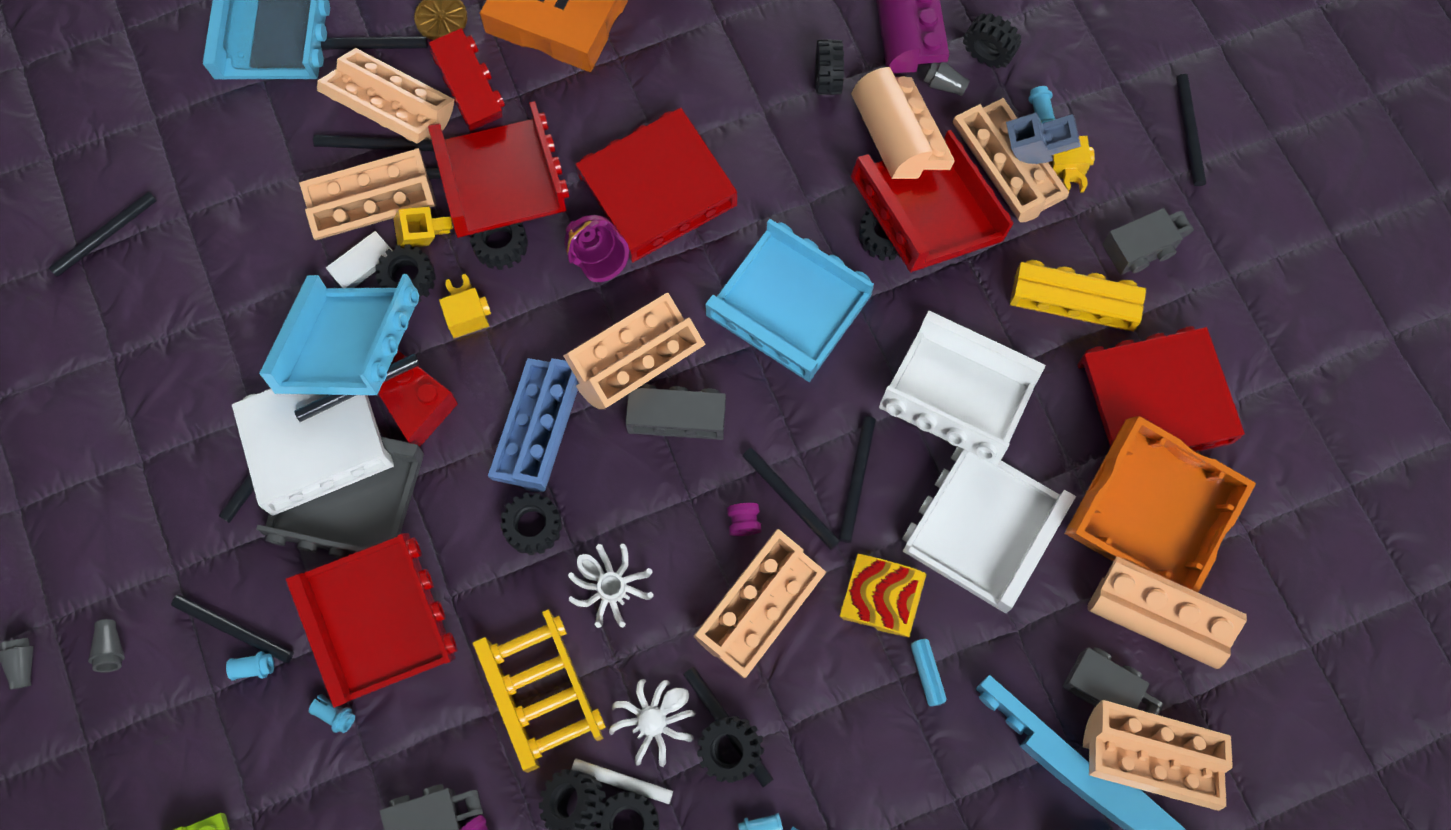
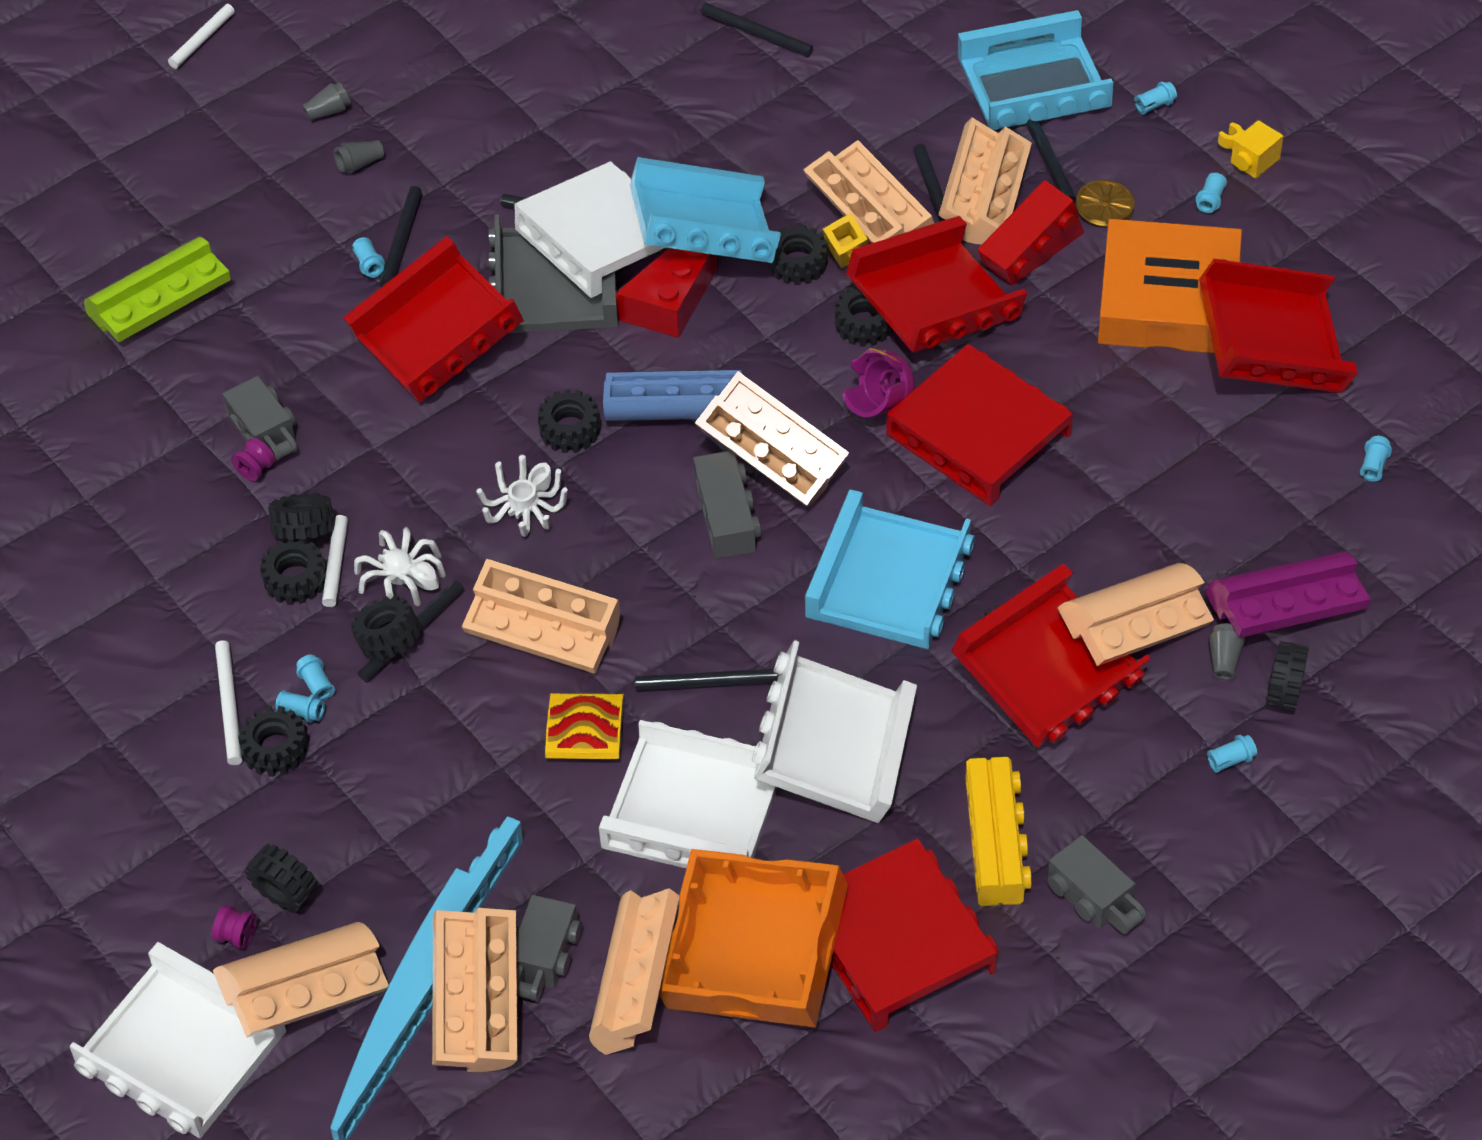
camera: 75 degrees right, 20 degrees down
black bar [294,353,420,422] -> none
medium azure pin [309,694,355,733] -> none
white tile [326,231,393,288] -> none
yellow brick [439,274,491,338] -> none
yellow fence [473,609,606,773] -> none
magenta wheel [727,503,762,536] -> none
black bar [742,448,840,550] -> none
black tyre [815,39,844,95] -> none
medium azure axle [911,639,947,706] -> none
light nougat brick [953,98,1069,222] -> none
sand blue brick [1006,112,1081,164] -> none
yellow brick [1048,136,1094,193] -> none
black bar [1176,74,1206,186] -> none

